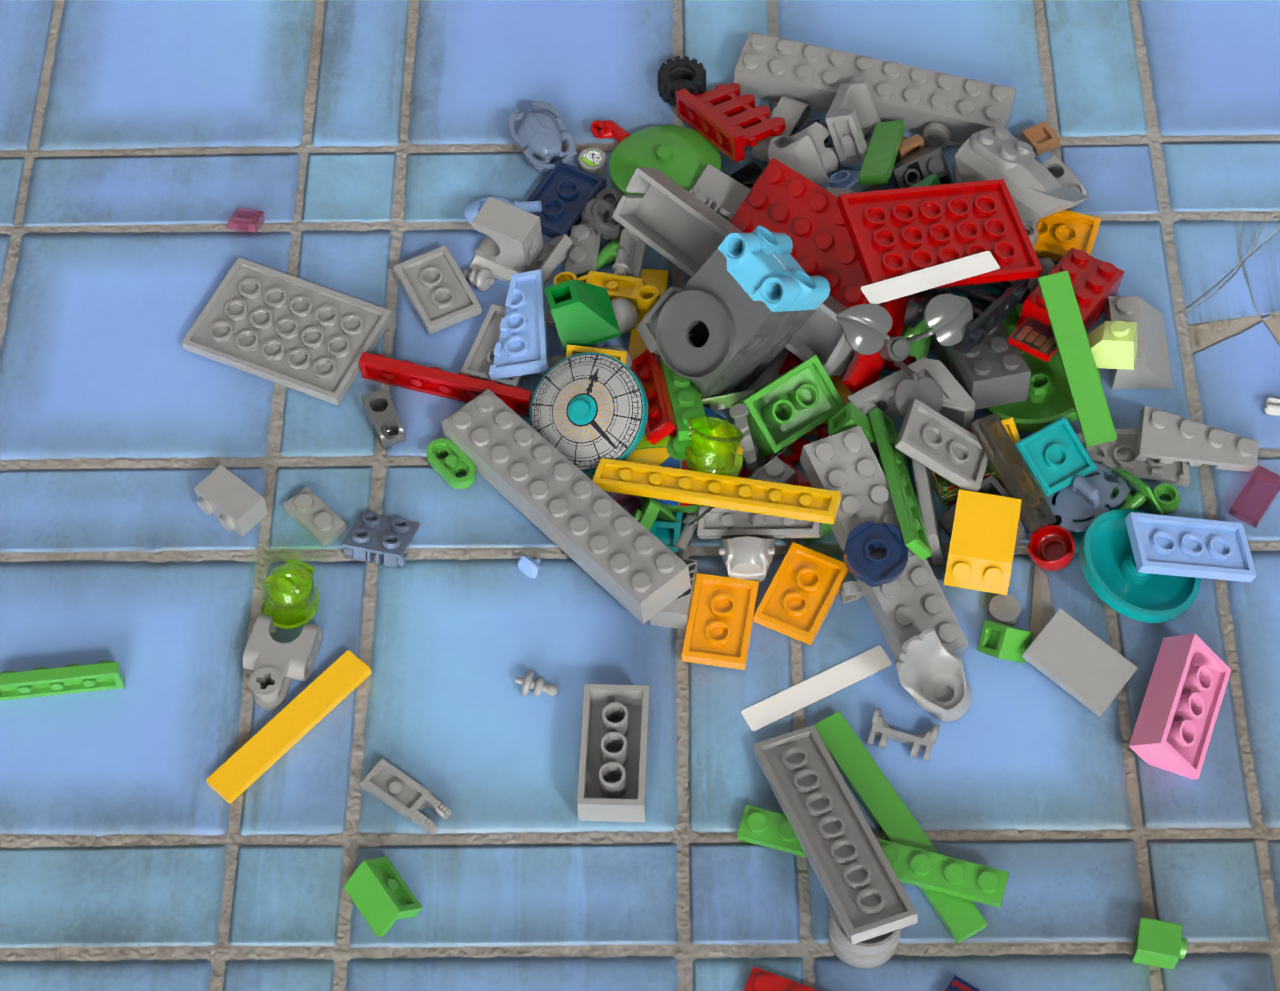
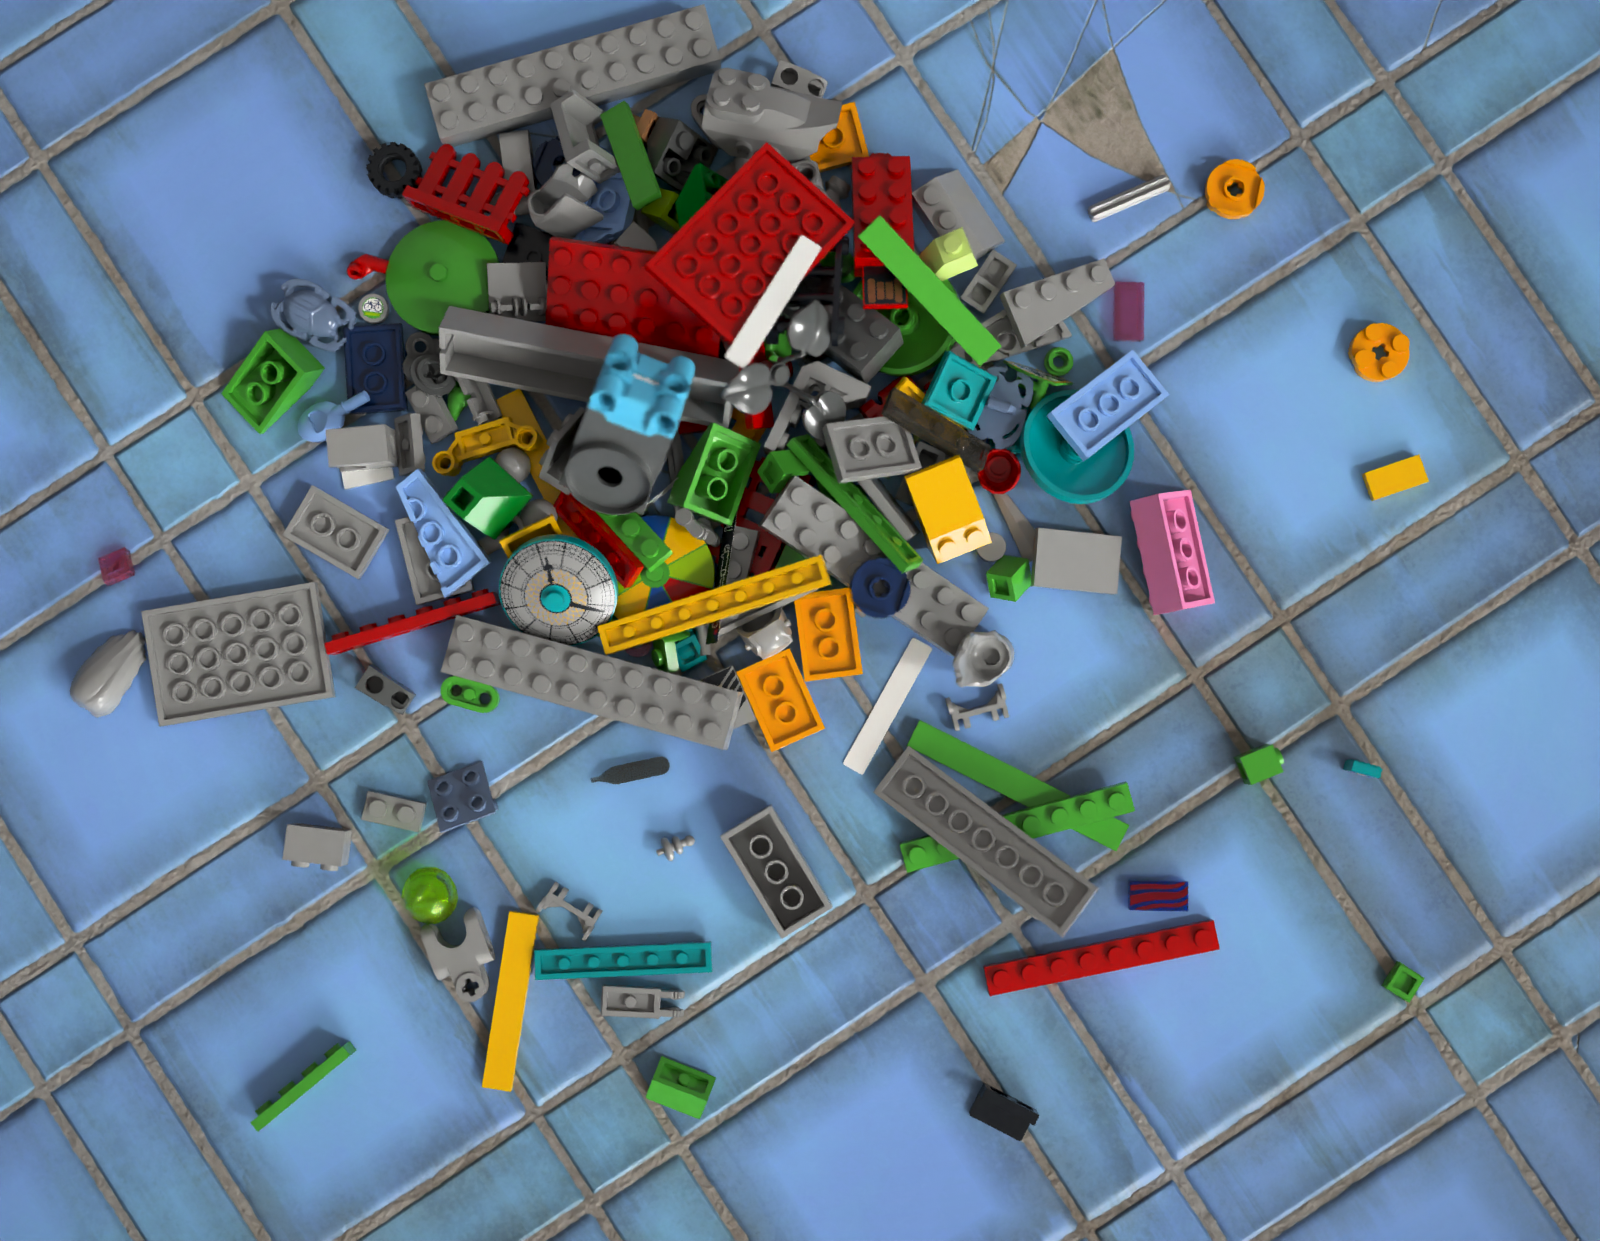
camera: 35 degrees left, 30 degrees up
light grey hair [462,268,494,292] -> none
light blue rock [518,556,541,578] -> none
clear neon green helmet [685,417,743,475] -> none
light grey tile [922,122,951,149] -> none
medium nougat plate [1021,121,1060,157] -> none
none -> light grey hair [70,630,146,718]
none -> bright green slope [221,329,325,434]
none -> teal plate [534,941,713,980]
none -> light grey piece [536,882,603,942]
none -> clear smoke piece [591,756,670,784]
none -> light grey slope [960,249,1017,314]

